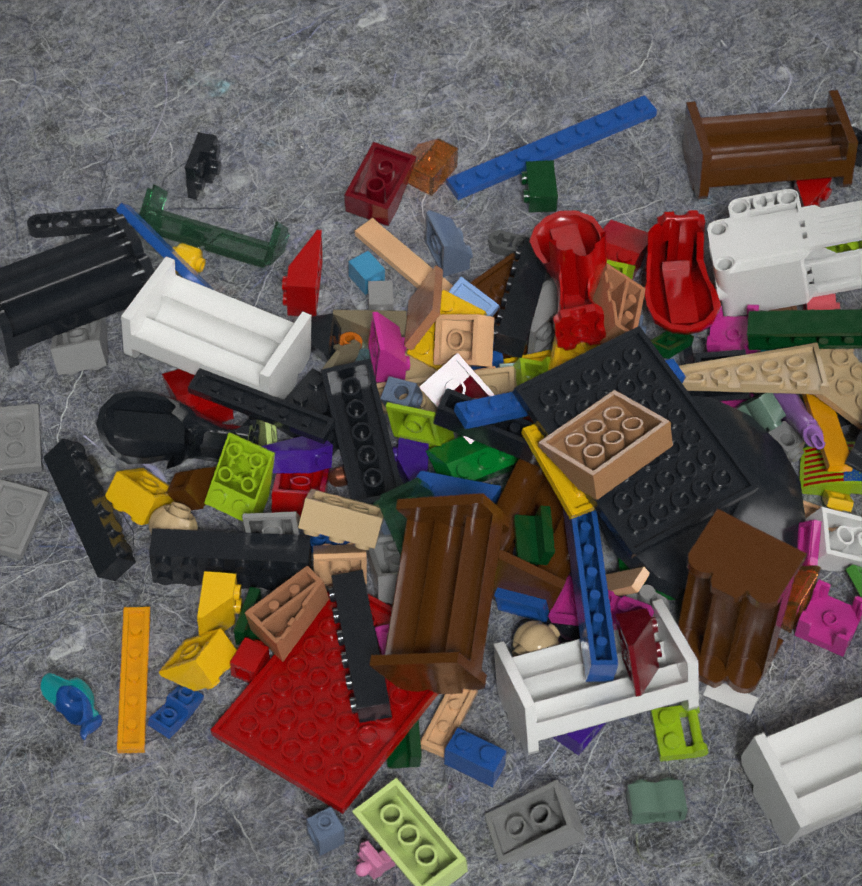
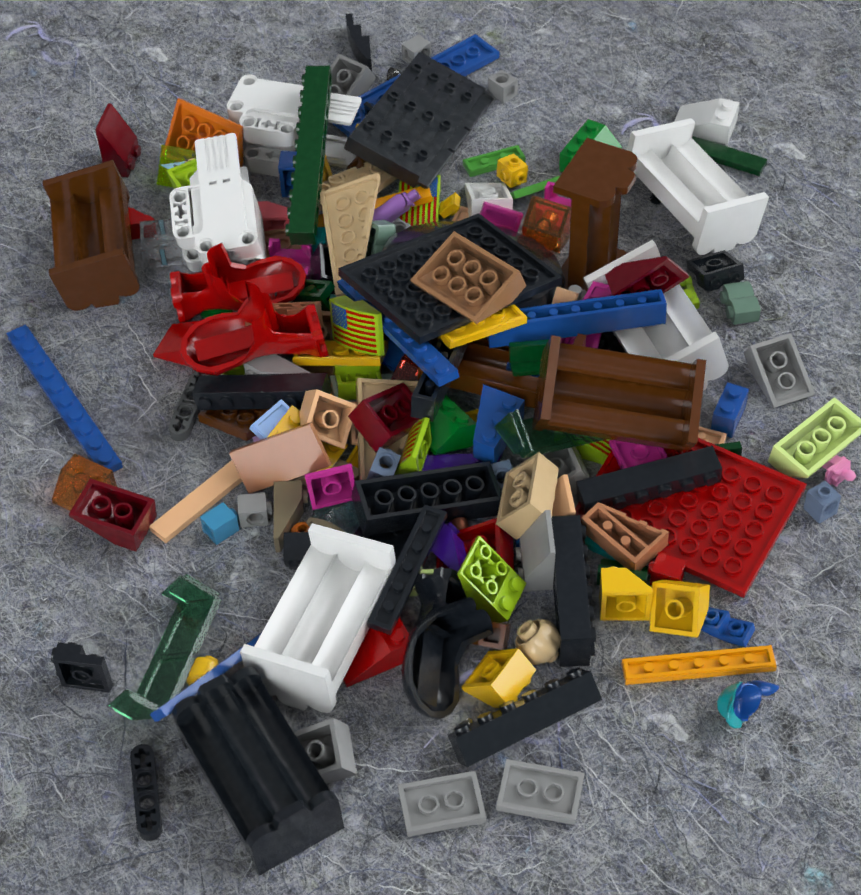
camera: 90 degrees left, 5 degrees down
red slope [282,230,323,317] -> none
sand blue slope [425,210,473,277] -> none
dark green brick [521,160,558,213] -> none
none -> black plate [686,250,745,291]

